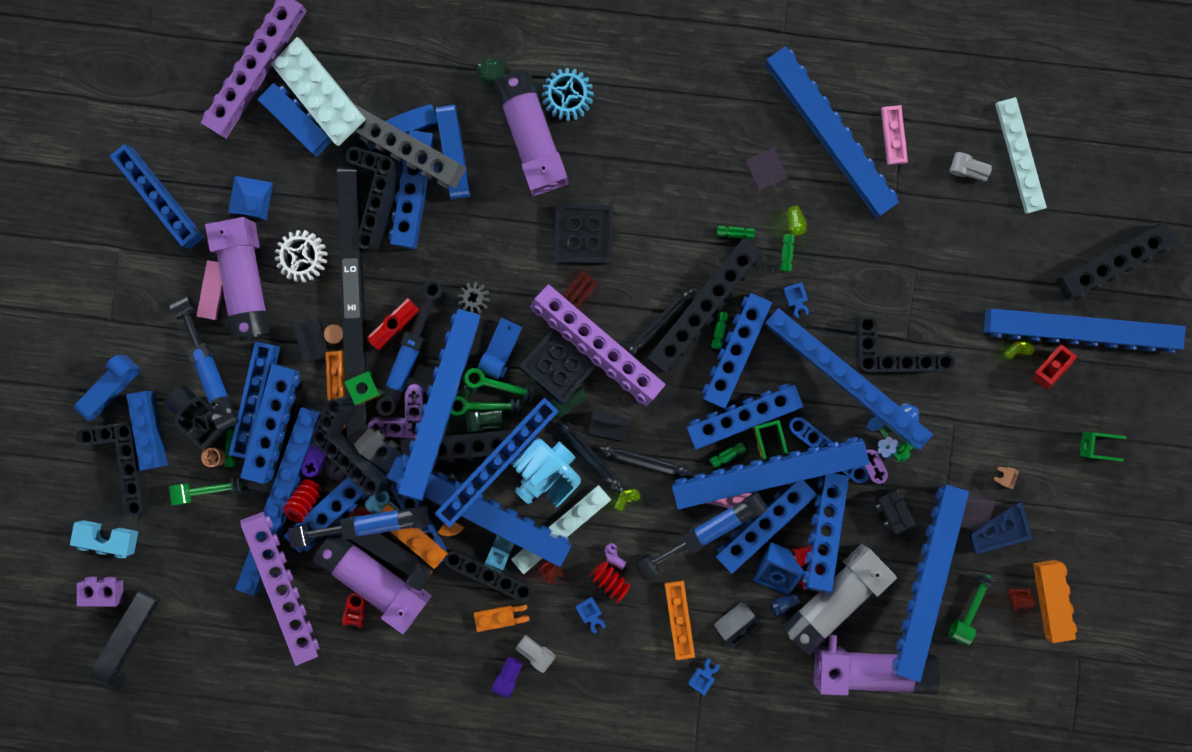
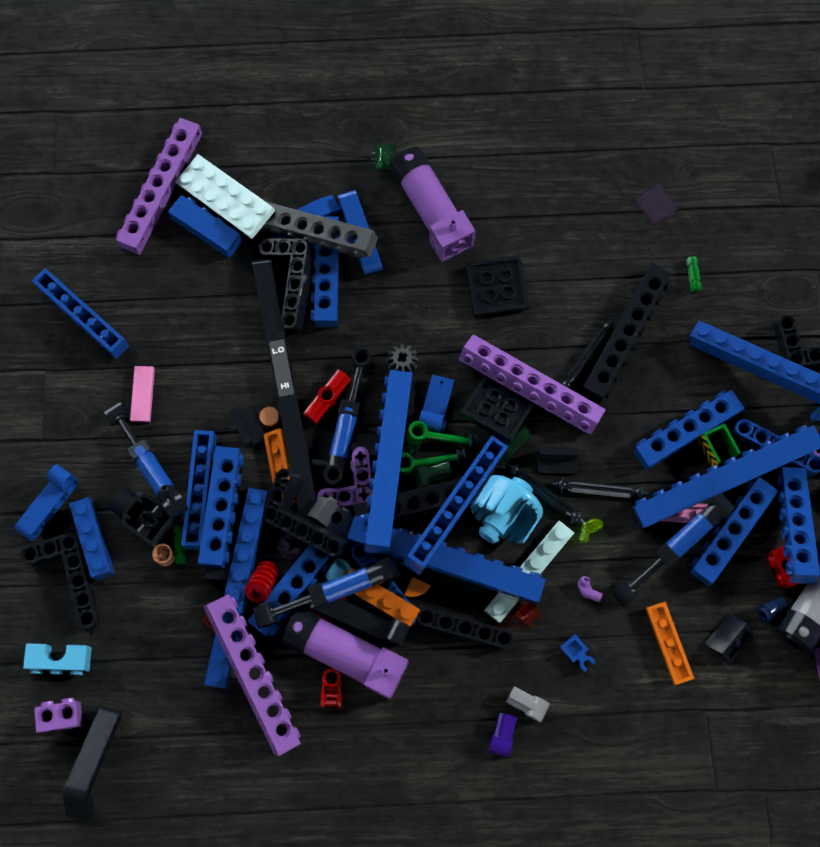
camera: 10 degrees left, 15 degrees down
green piece [169,478,244,505] -> none
medium lavender piece [205,217,271,341] -> none
blue slope [228,176,273,220] -> none
white gear [275,230,328,282] -> none
dark purple piece [301,440,328,477] -> none
green piece [345,371,381,405] -> none
orange hinge [474,604,529,632] -> none
medium azure slope [485,535,514,570] -> none
medium azure gear [542,68,594,121] -> none
clear red tile [563,271,598,309] -> none
red piece [588,561,630,604] -> none
blue plate [687,658,720,696] -> none
blue brick [701,293,772,408] -> none
green axle [710,442,746,468] -> none
green axle [711,312,728,349] -> none
green axle [717,226,755,240] -> none
blue slope [753,542,804,595] -> none
blue brick [764,46,899,218] -> none
blue plate [783,282,809,318] -> none
clear neon green cone [788,206,808,236] -> none
bright pink tile [881,105,908,165] -> none

